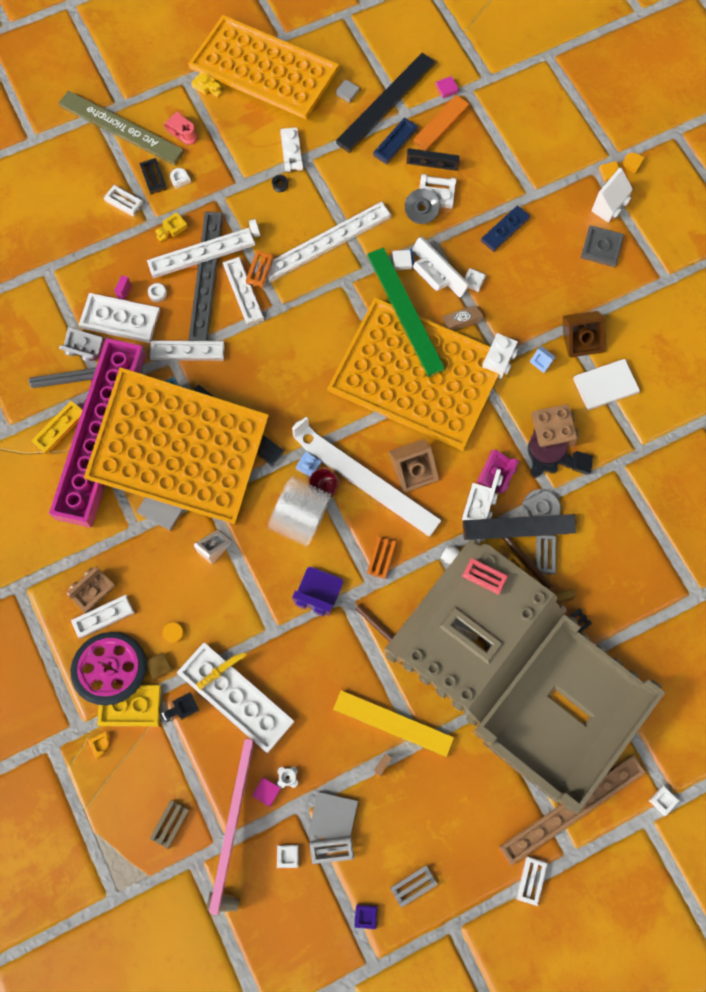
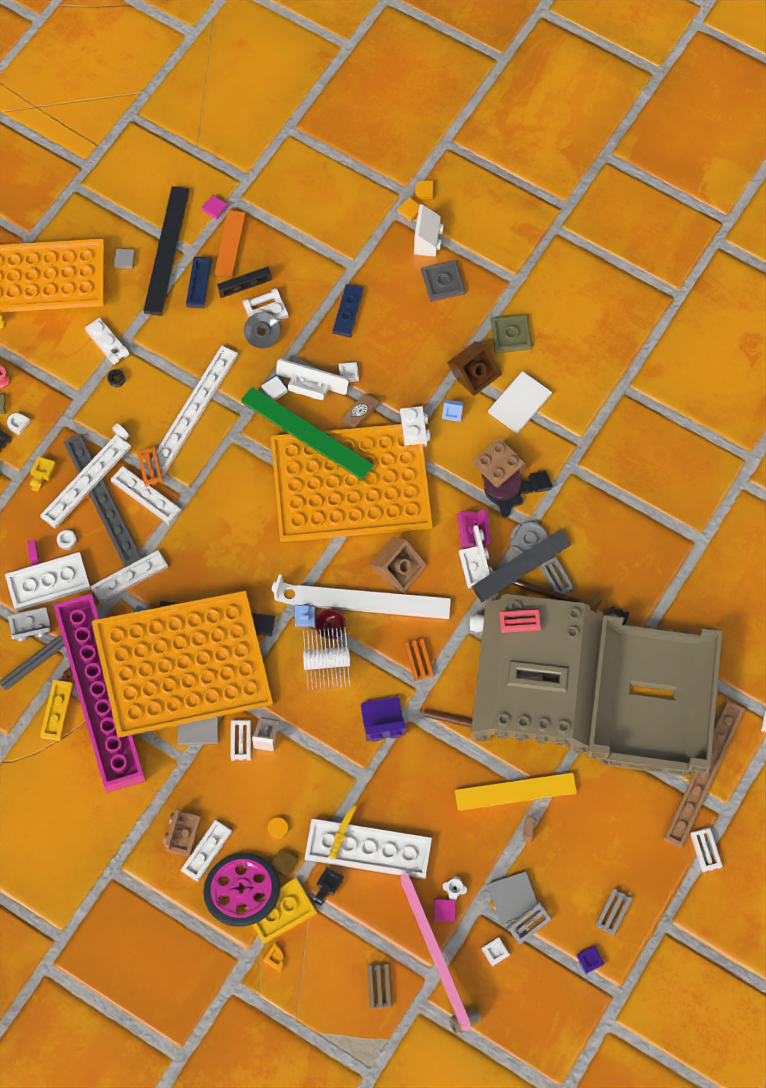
camera: 30 degrees left, 5 degrees down
none -> white tile [231,720,251,761]
none -> olive tile [490,315,532,353]

